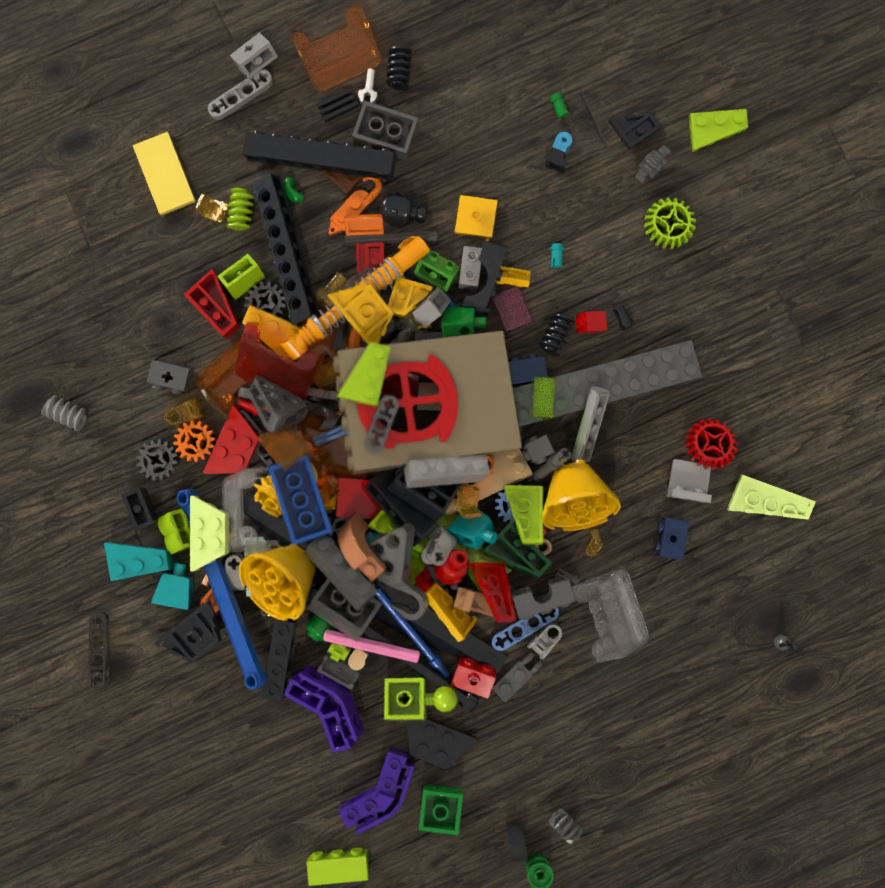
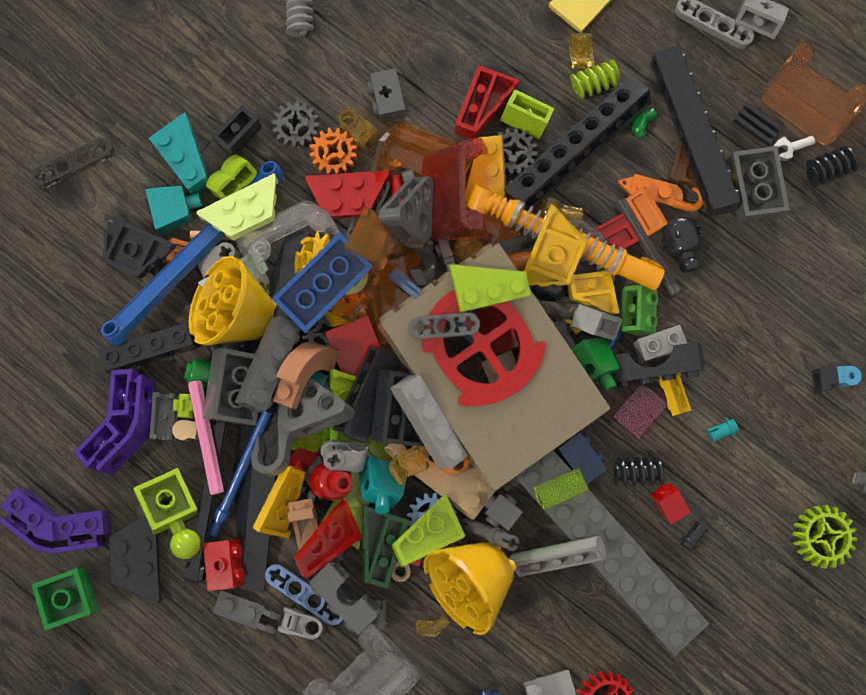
camera: 60 degrees right, 5 degrees down
yellow plate [455,195,497,239] -> none

